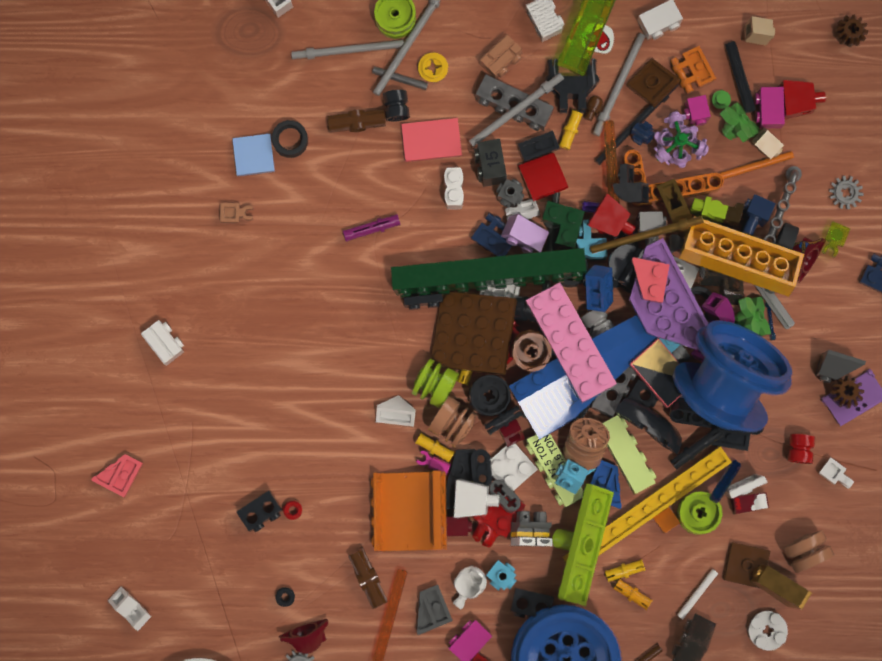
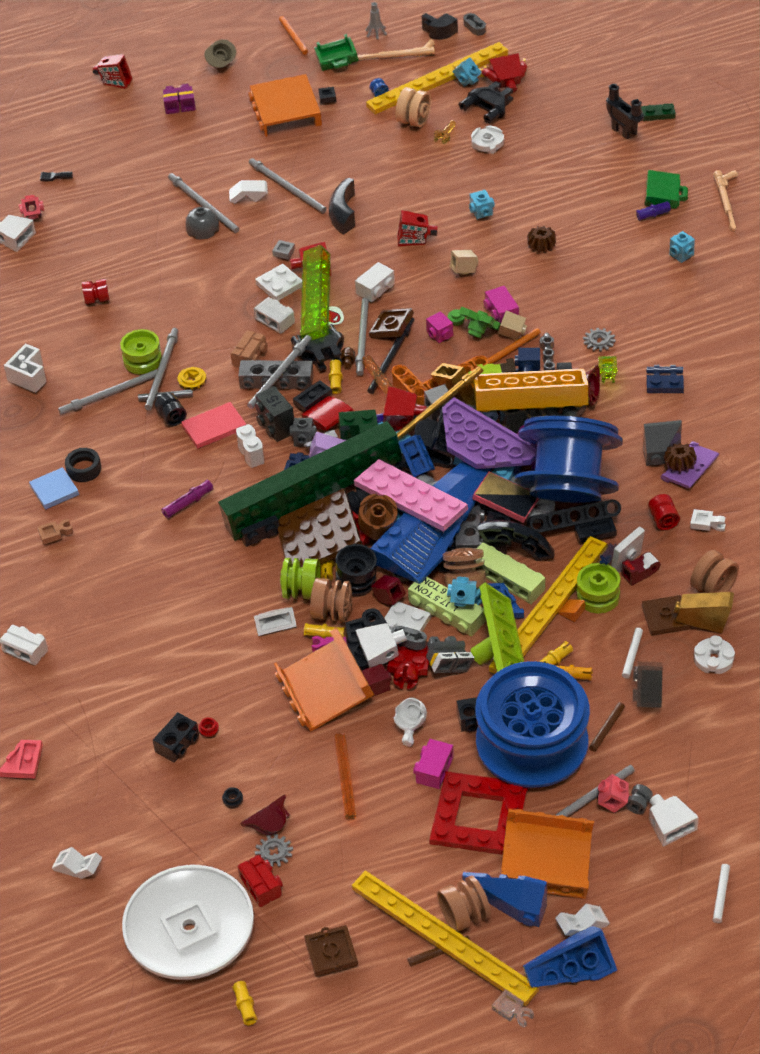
camera: 20 degrees left, 35 degrees down
reddish brown piece [328,109,386,133] -> none
reddish brown piece [348,549,388,609] -> none
dark grey wing [417,585,453,635] -> none
black pin [484,405,523,435] -> none
medium azure brick [486,560,517,591] -> none
black brick [613,164,649,204] -> none
dark blue gear [631,121,655,146] -> none
coral wing [632,257,670,303] -> none
lavender plant [654,112,709,168] -> none
orange plate [670,46,716,94] -> none
black pin [670,426,724,470] -> none
black axle [725,41,756,113] -> none
red torso [780,80,826,120] -> none

